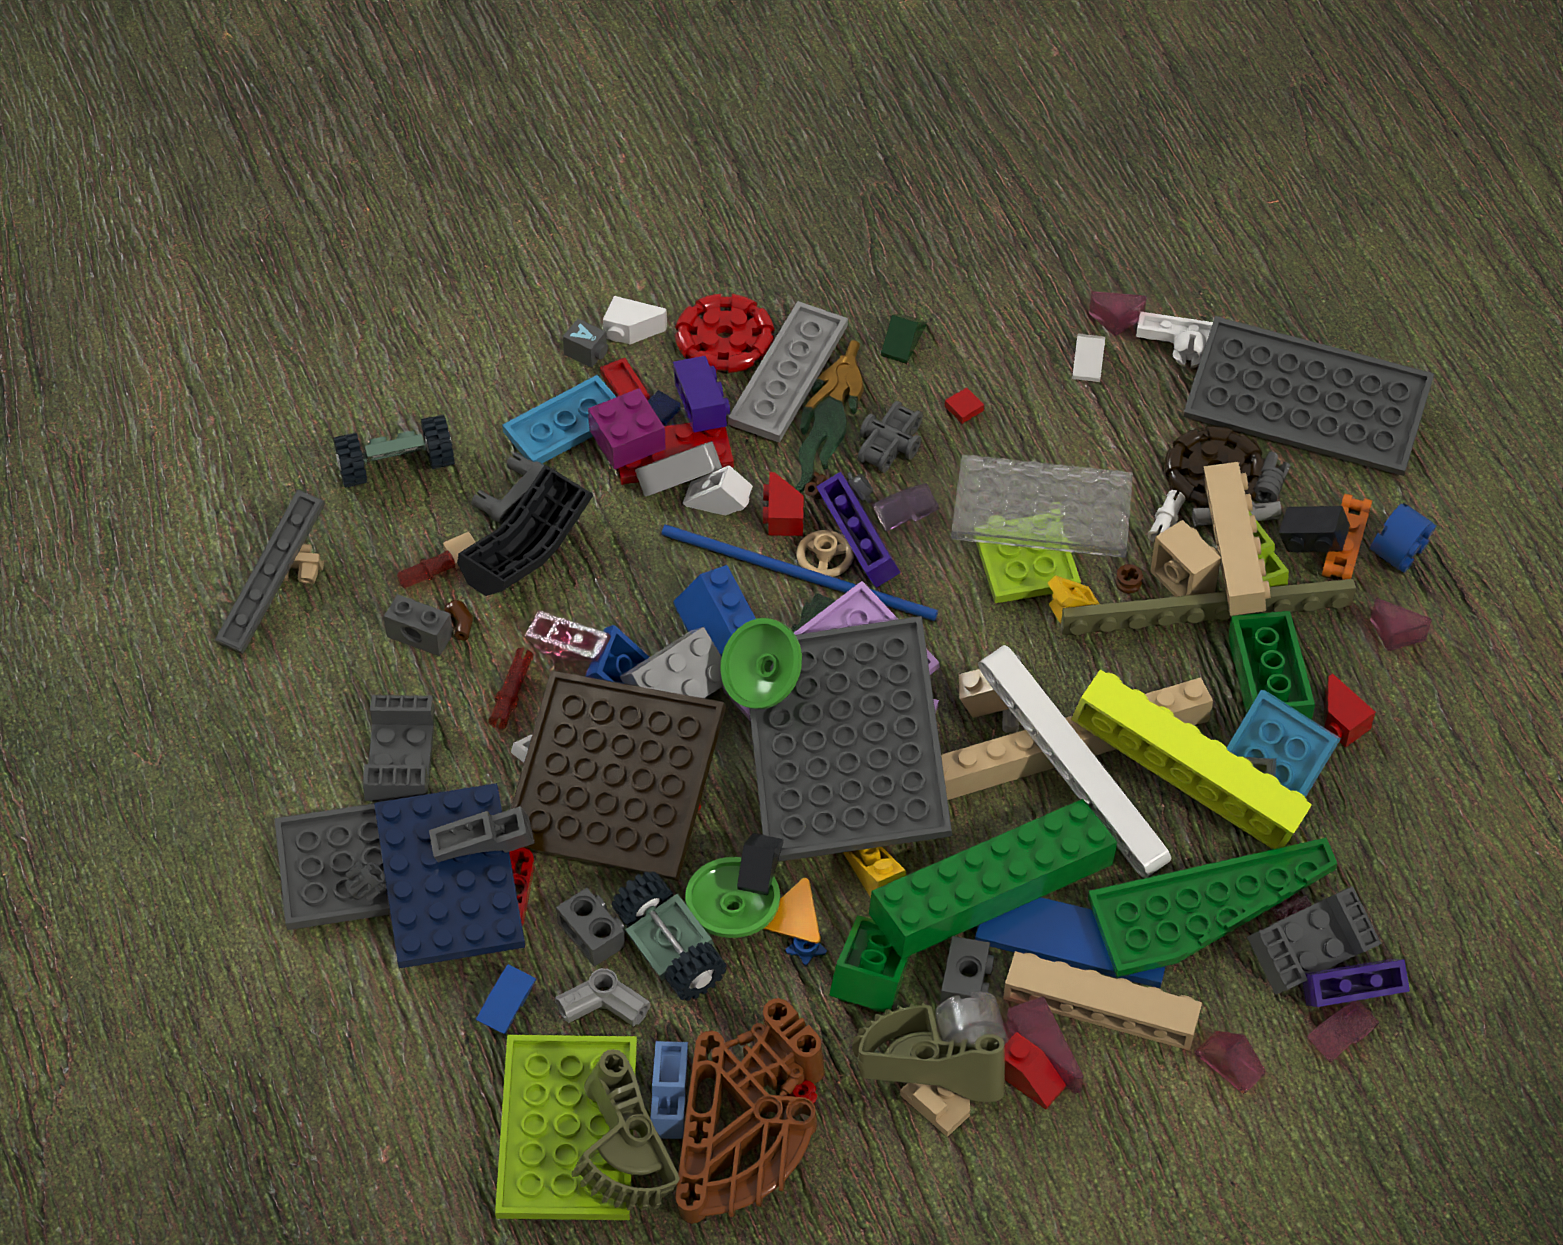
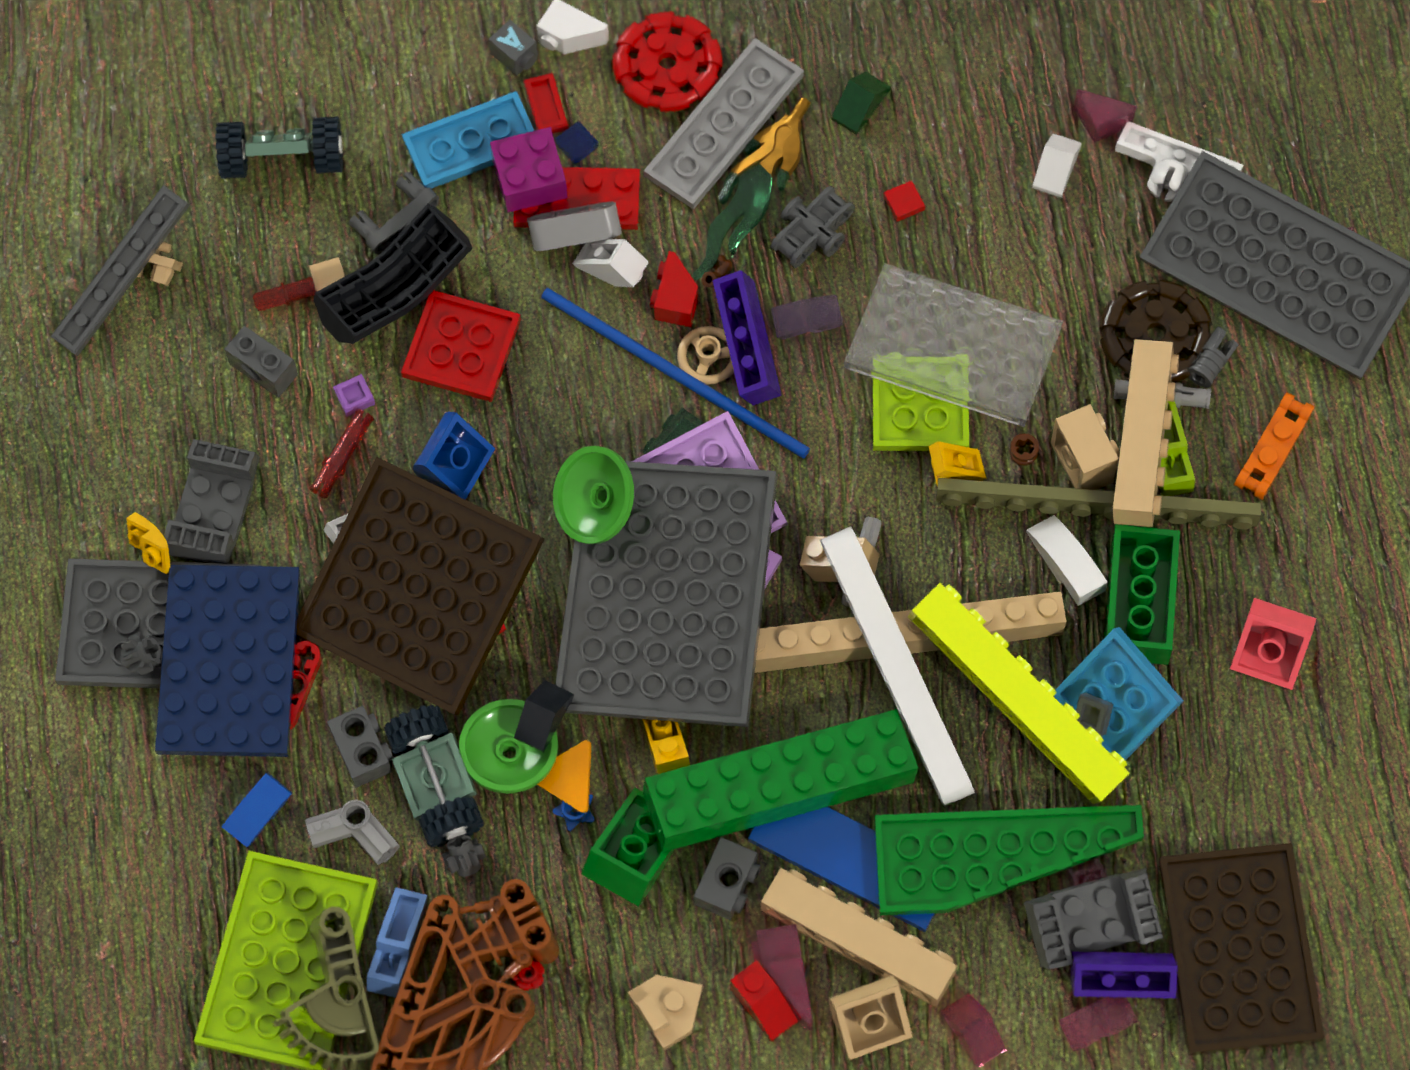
camera: 15 degrees right, 15 degrees up
dark grey slope [429,806,534,862] -> none
reddish brown arm [444,600,473,641] -> none
clear pink slope [524,610,612,662] -> none
light grey brick [620,627,724,698] -> none
dark purple brick [673,356,730,432] -> none
blue slope [673,565,756,657] -> none
dark grey plate [847,472,874,503] -> none
olive arm [852,1002,1005,1102] -> none
clear brick [935,991,1008,1045] -> none
white pin [1148,490,1185,542] -> none
black brick [1279,506,1350,553] -> none
red slope [1324,673,1376,748] -> none
blue brick [1370,503,1437,573] -> none
clear pink slope [1370,598,1433,651] -> none
none -> yellow slope [126,512,170,574]
none -> medium lavender tile [333,374,376,417]
none -> red plate [401,290,521,402]
none -> dark grey gear [442,835,486,877]
none -> tan brick [828,975,913,1060]
none -> white slope [1026,515,1108,606]
none -> dark brown plate [1159,843,1325,1056]
none -> coral slope [1230,598,1317,690]

